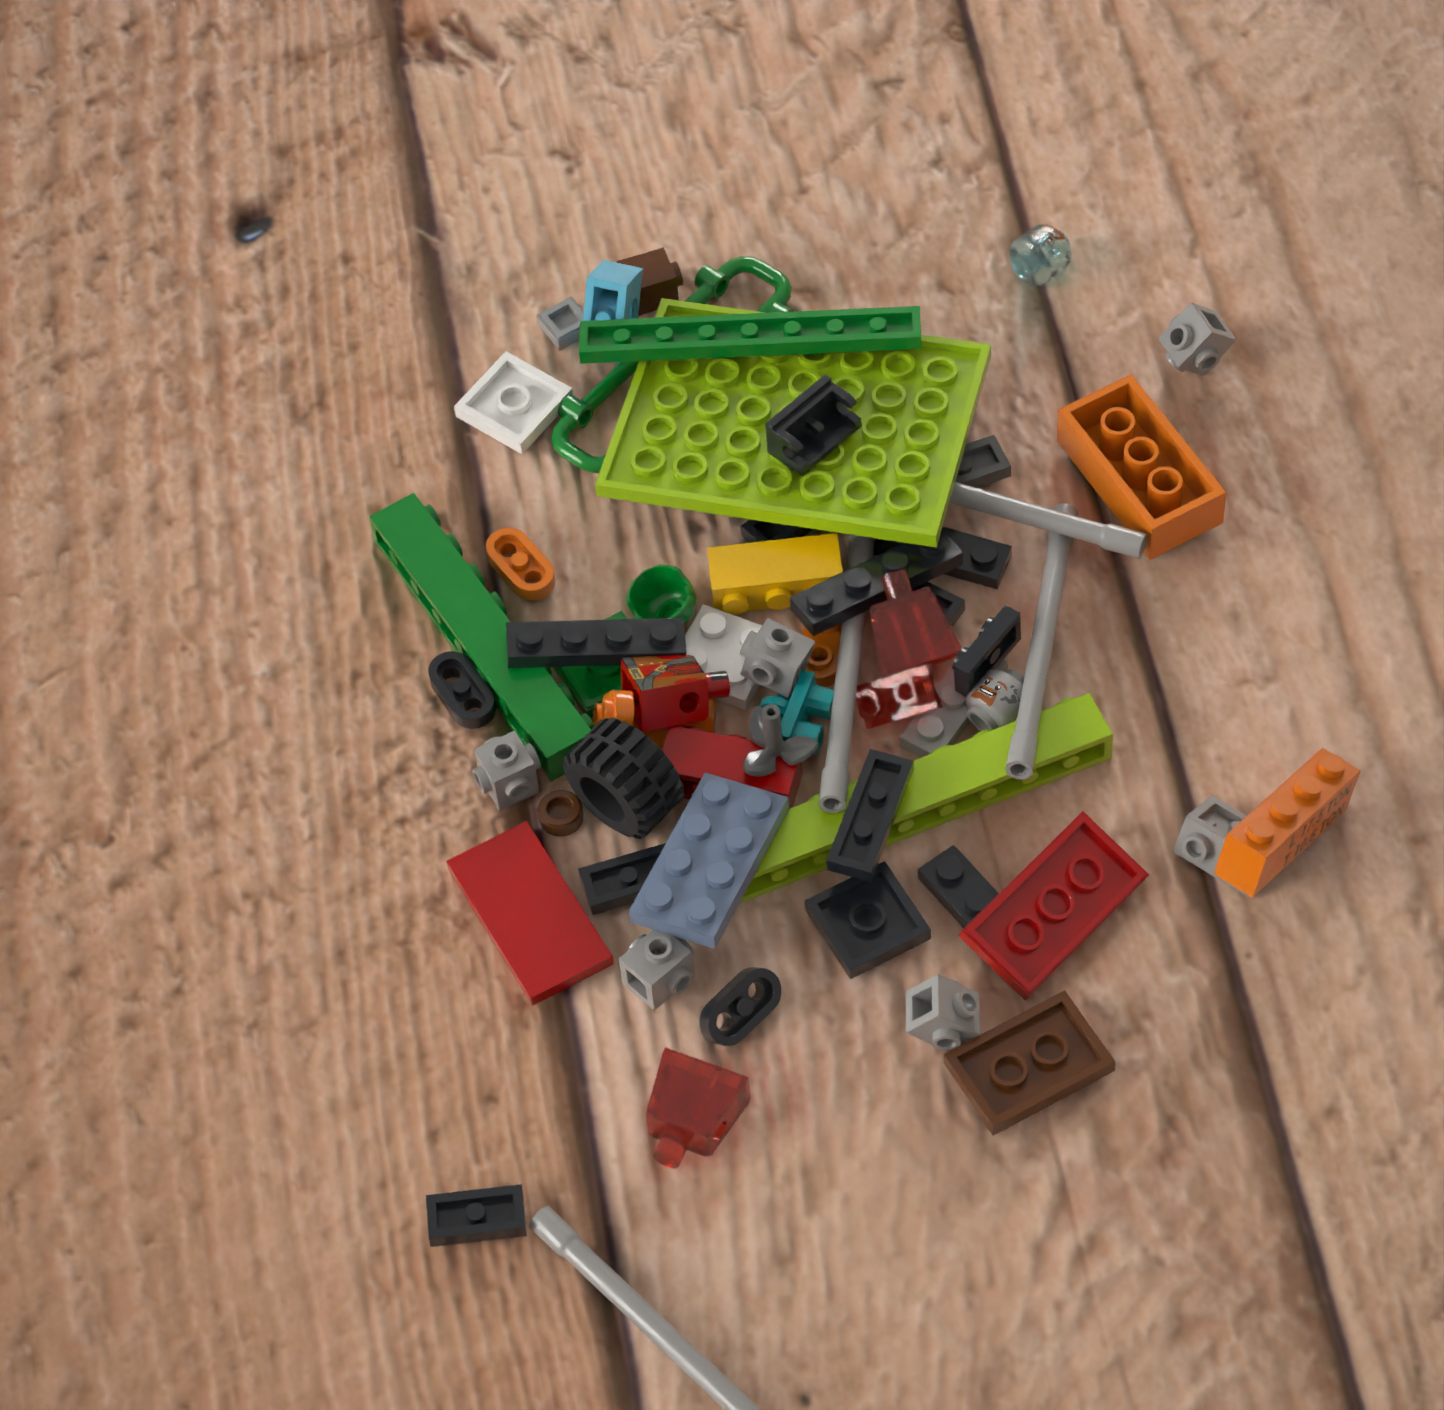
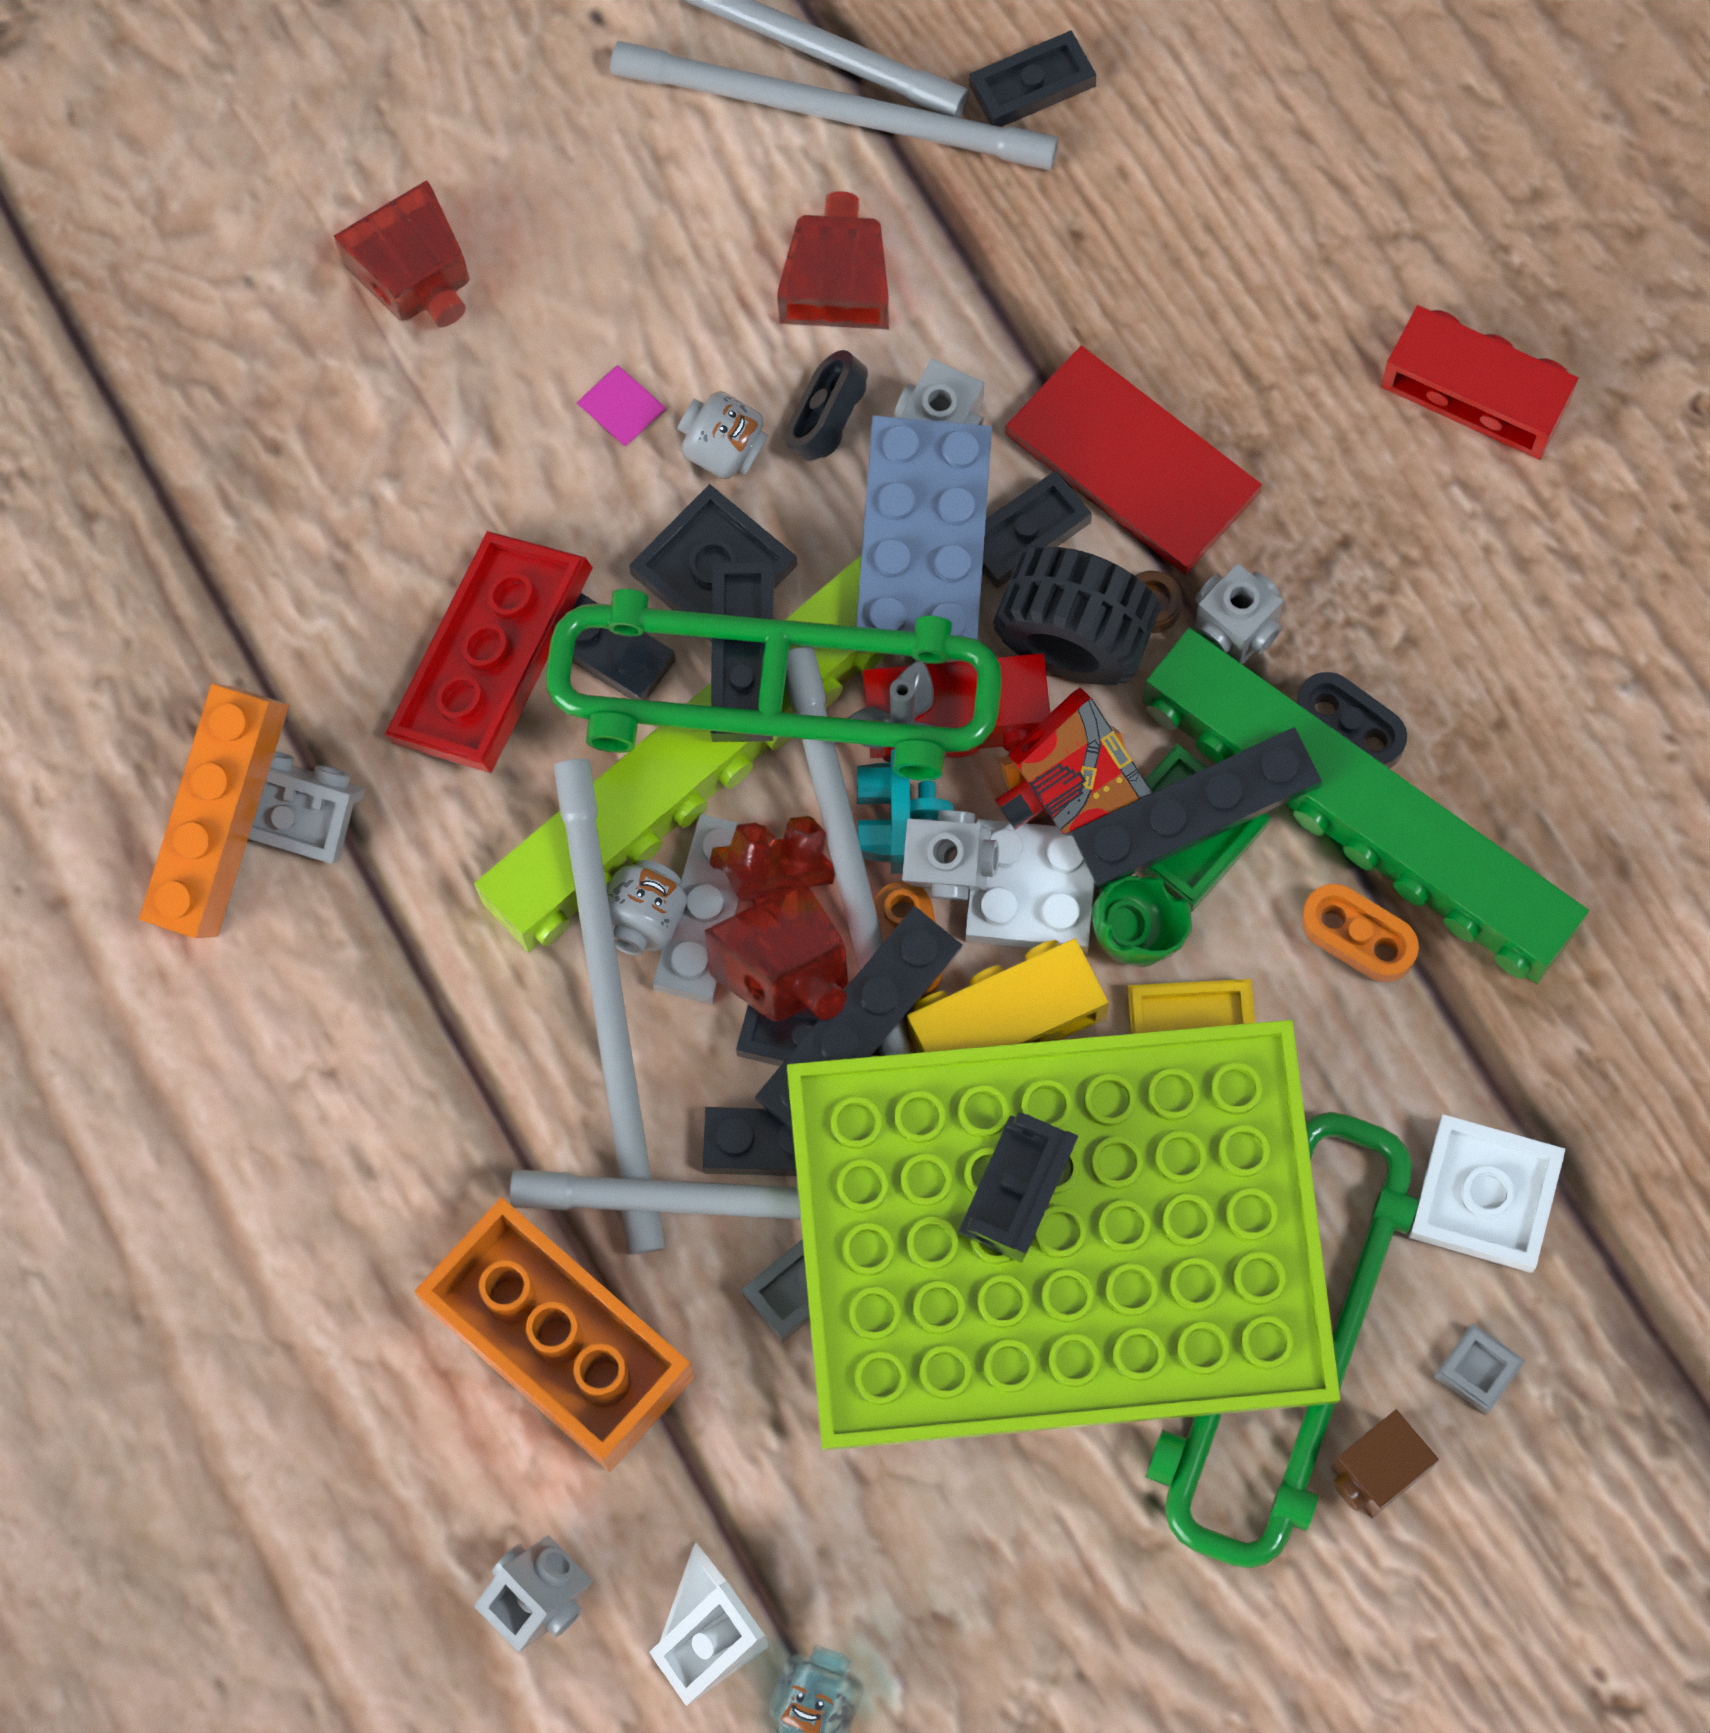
camera: 160 degrees right, 15 degrees up
green plate [579,306,922,364] -> none
medium azure brick [583,260,643,363] -> none
orange plate [593,690,634,726] -> none
light grey brick [906,974,980,1051] -> none
reddish brown plate [944,990,1116,1136] -> none
black plate [952,605,1021,697] -> none
none -> clear red torso [334,180,470,327]
none -> green bar [546,589,1002,781]
none -> dark pink sticker [577,365,667,447]
none -> light grey piece [610,41,1059,171]
none -> white slope [649,1541,769,1706]
none -> light grey head [677,391,769,479]
none -> yellow tile [1127,979,1255,1034]
none -> red brick [1381,305,1579,460]

